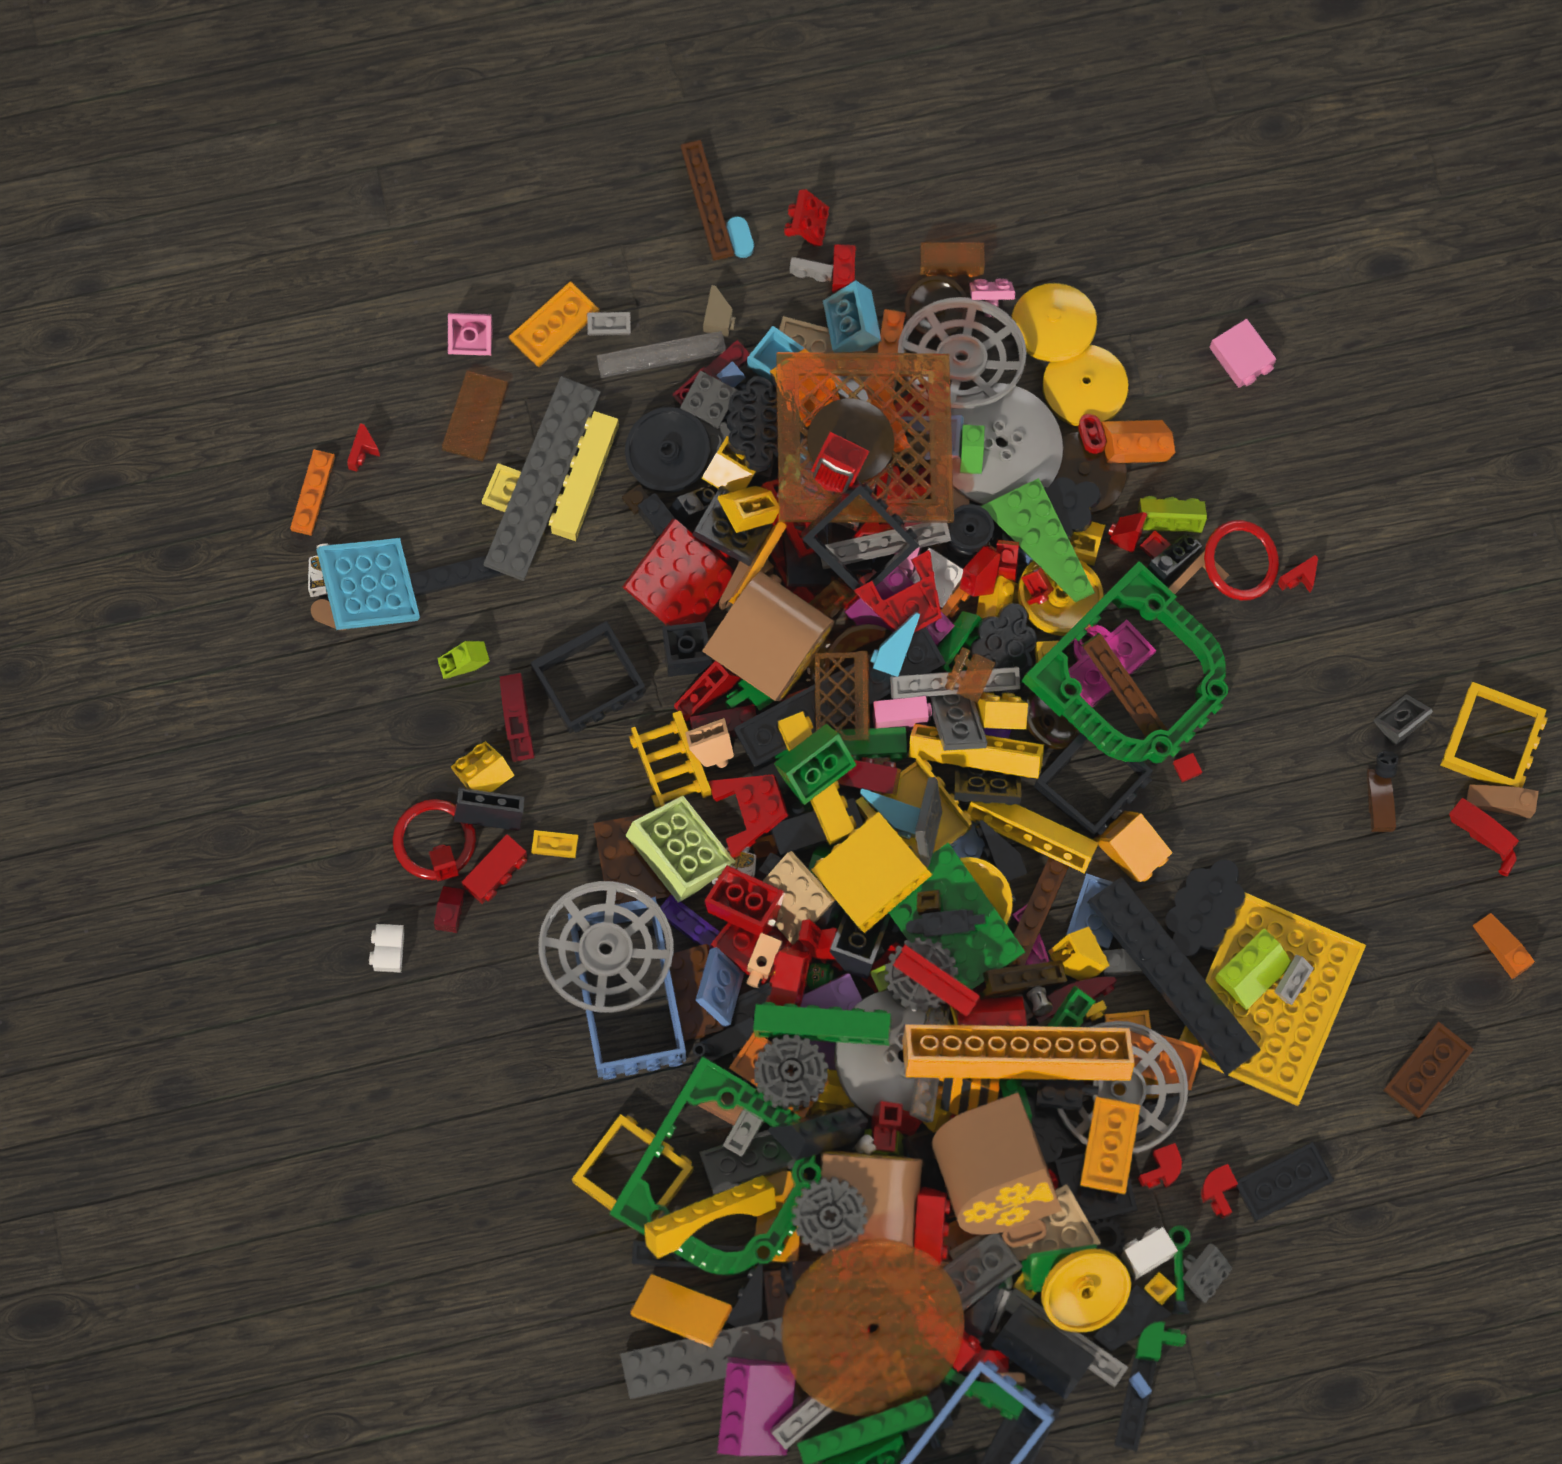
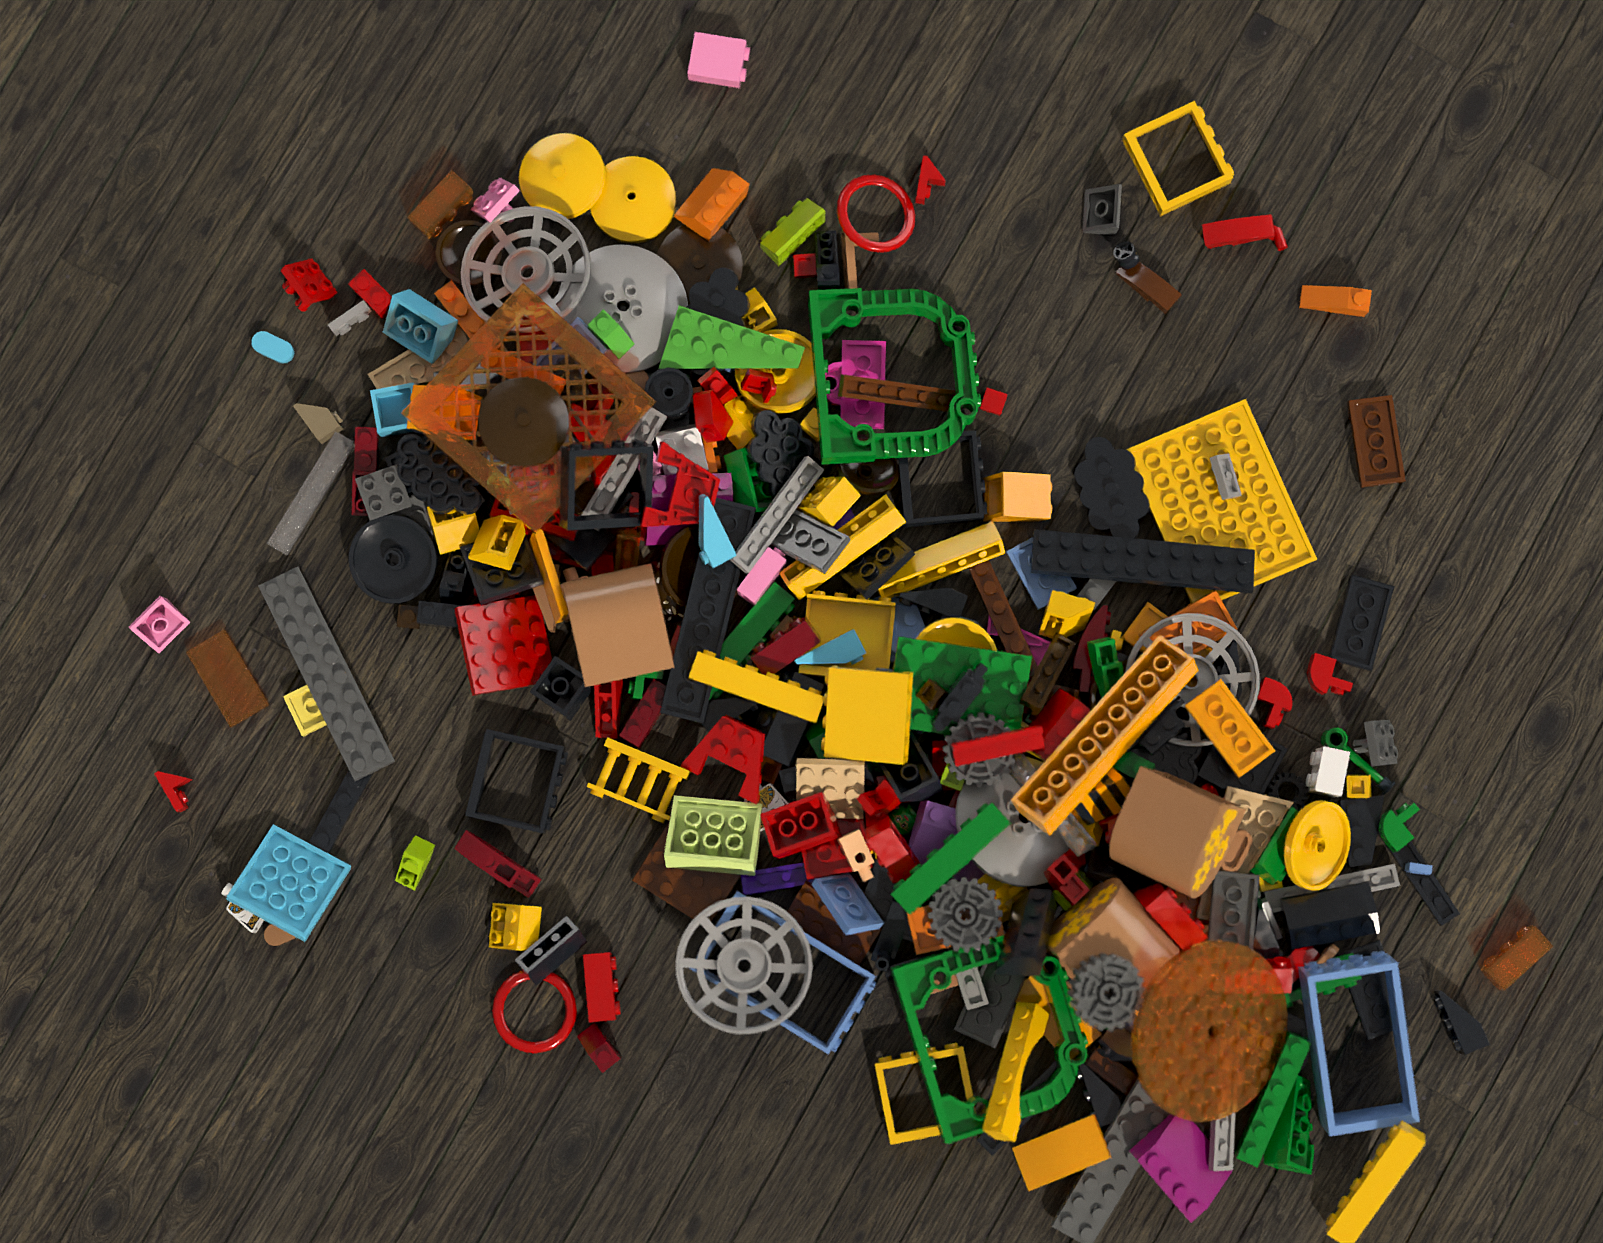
camera: 40 degrees left, 10 degrees up
orange plate [290,450,335,536] -> none
white brick [369,924,404,972] -> none
red slope [429,845,459,882] -> none
light orange tile [509,281,600,368] -> none
yellow plate [532,830,578,858] -> none
light yellow brick [549,411,619,541] -> none
light grey plate [587,312,631,335] -> none
reddish brown plate [681,140,734,261] -> none
light nougat torso [685,718,734,768] -> none
medium blue tile [717,361,746,388] -> none
green slope [774,724,856,805] -> none
red piece [811,432,869,493] -> none
clear orange fence [815,651,870,741] -> none
white arm [855,1135,876,1155] -> none
dark grey plate [915,777,942,867] -> none
clear orange plate [945,647,995,703] -> none
light grey bush [1027,986,1053,1016] -> none
red plate [1078,414,1106,454] -> none
red slope [1108,512,1148,553] -> none
lime slope [1215,928,1292,1010] -> none
medium nougat slope [1467,785,1539,819] -> none

